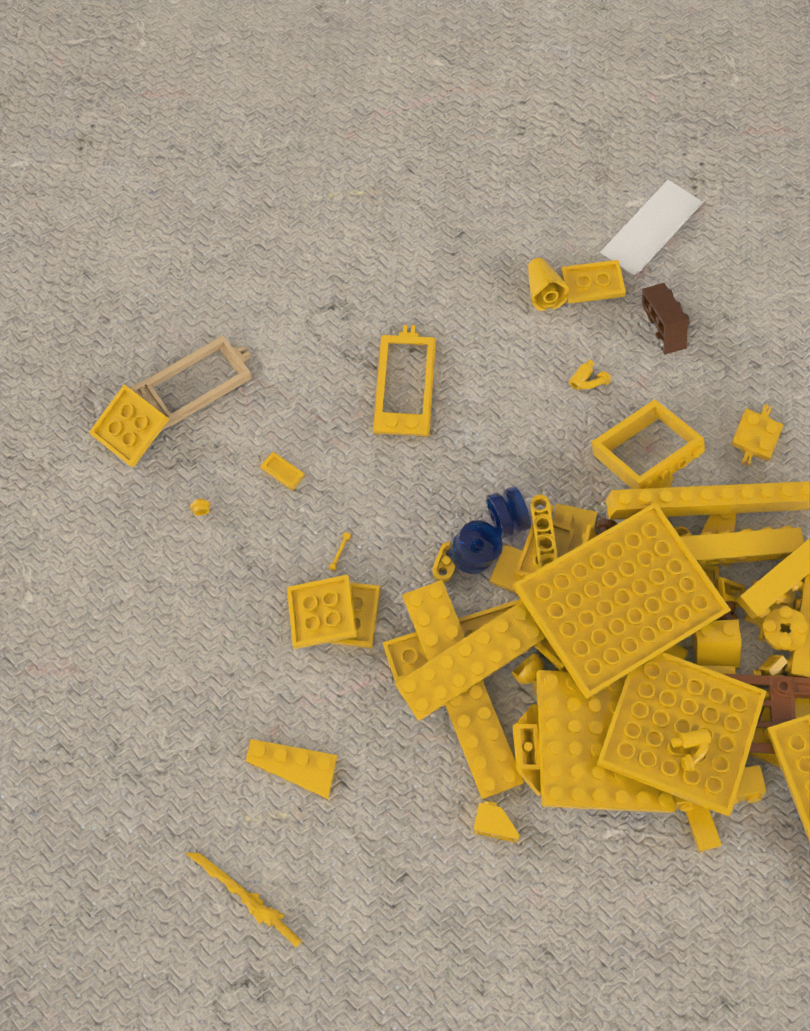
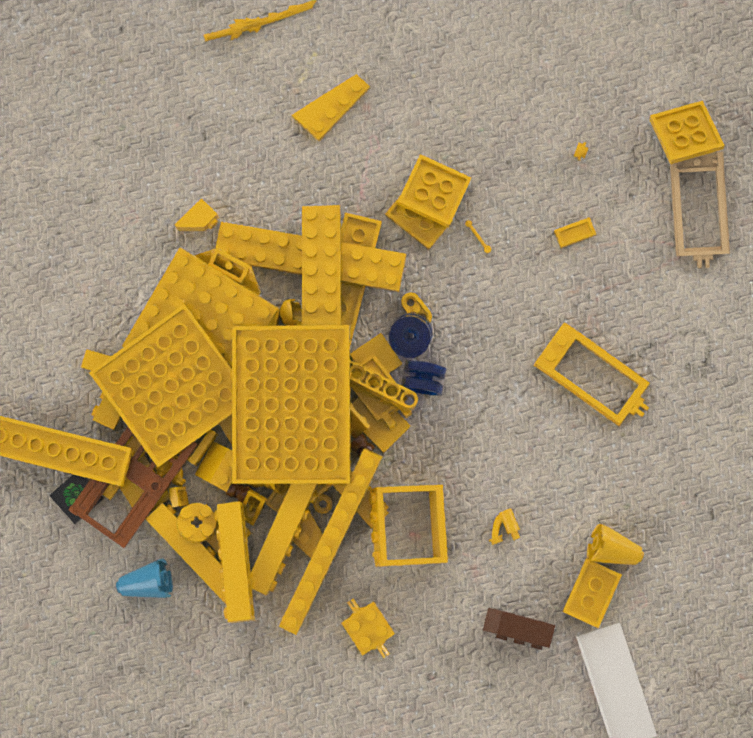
camera: 120 degrees right, 15 degrees up
yellow plant [671,728,711,772] -> none

